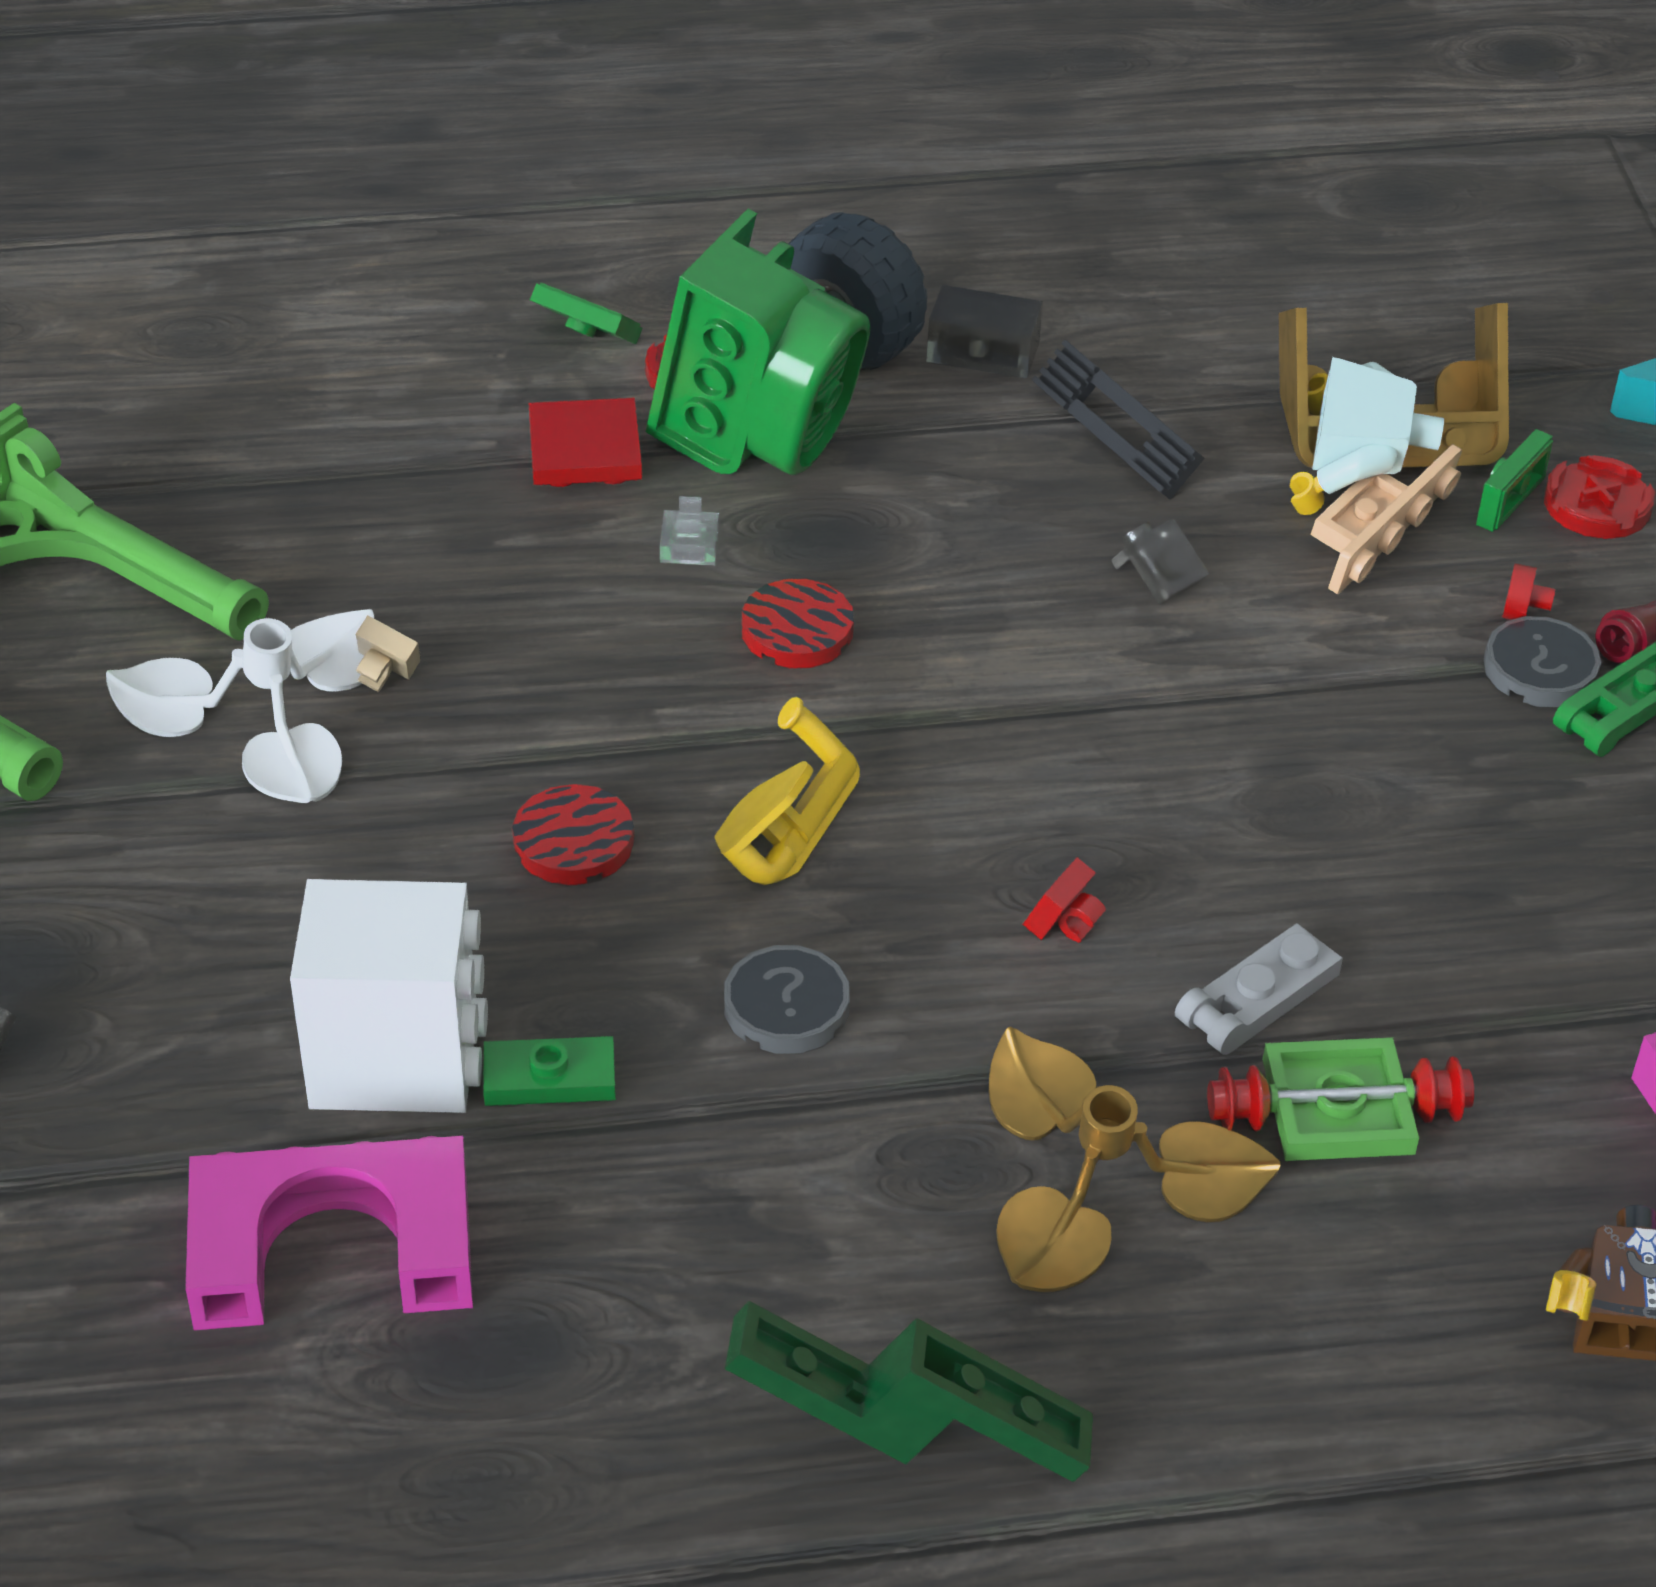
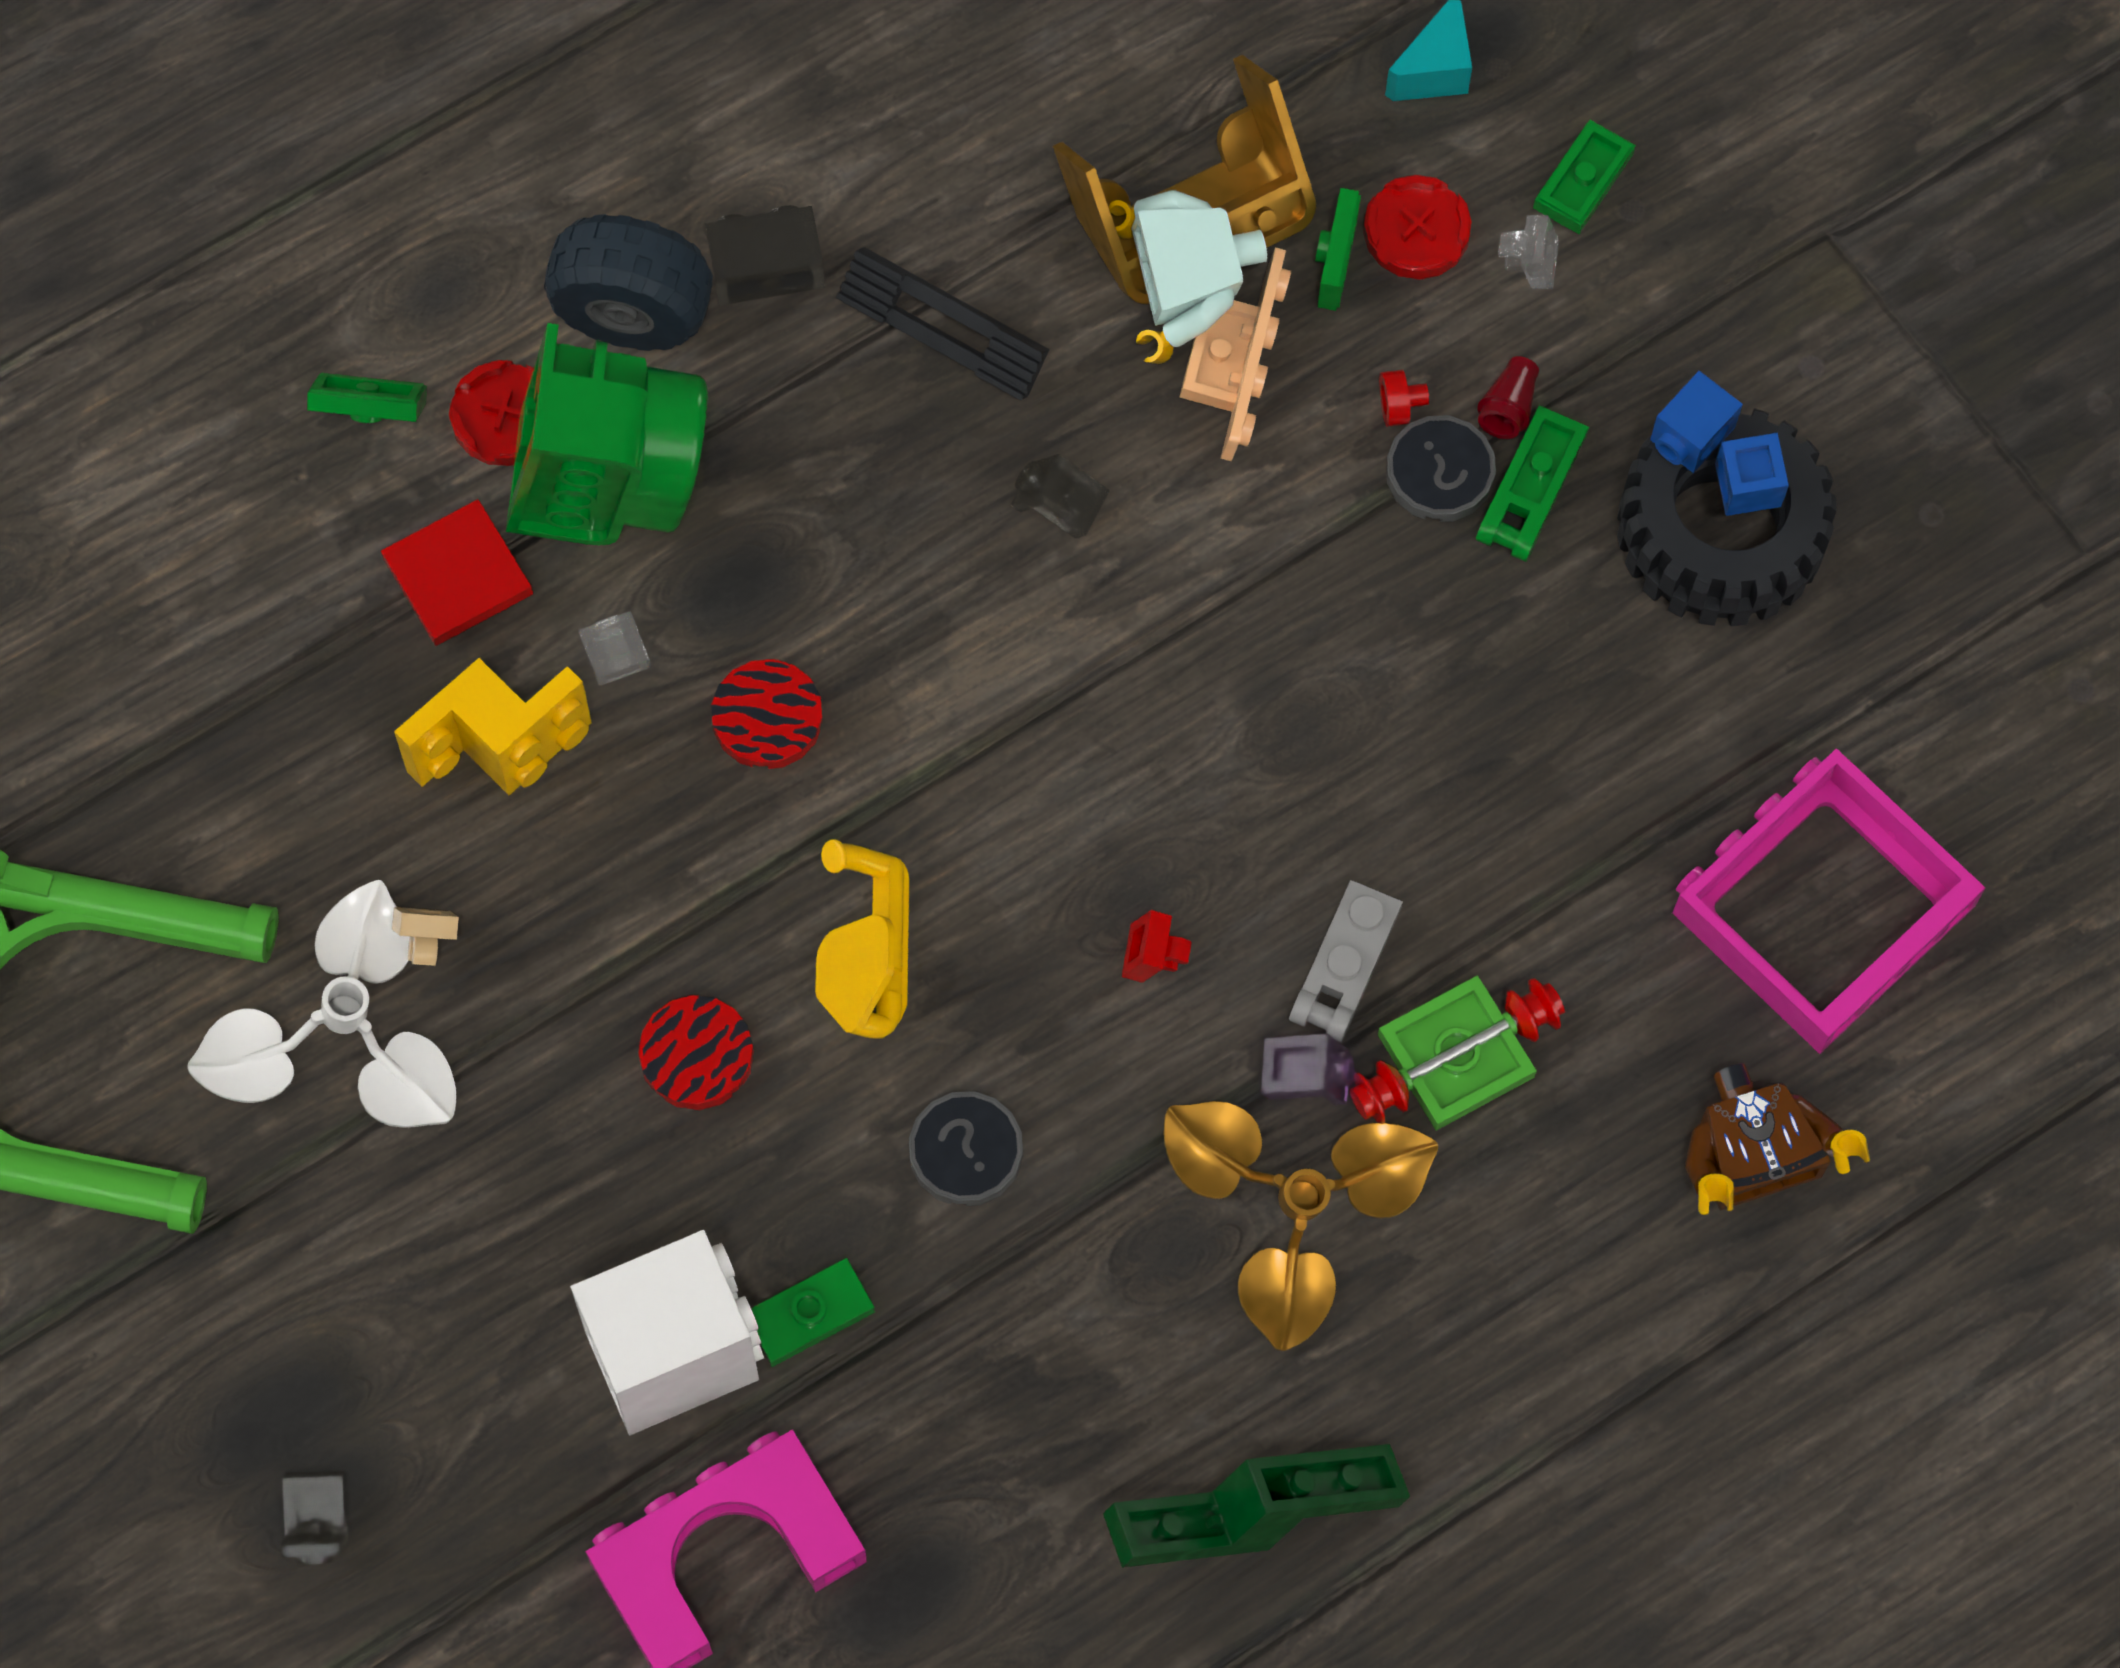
camera: 25 degrees left, 25 degrees up
none -> yellow bracket [394,658,592,795]
none -> clear purple bracket [1261,1034,1355,1105]

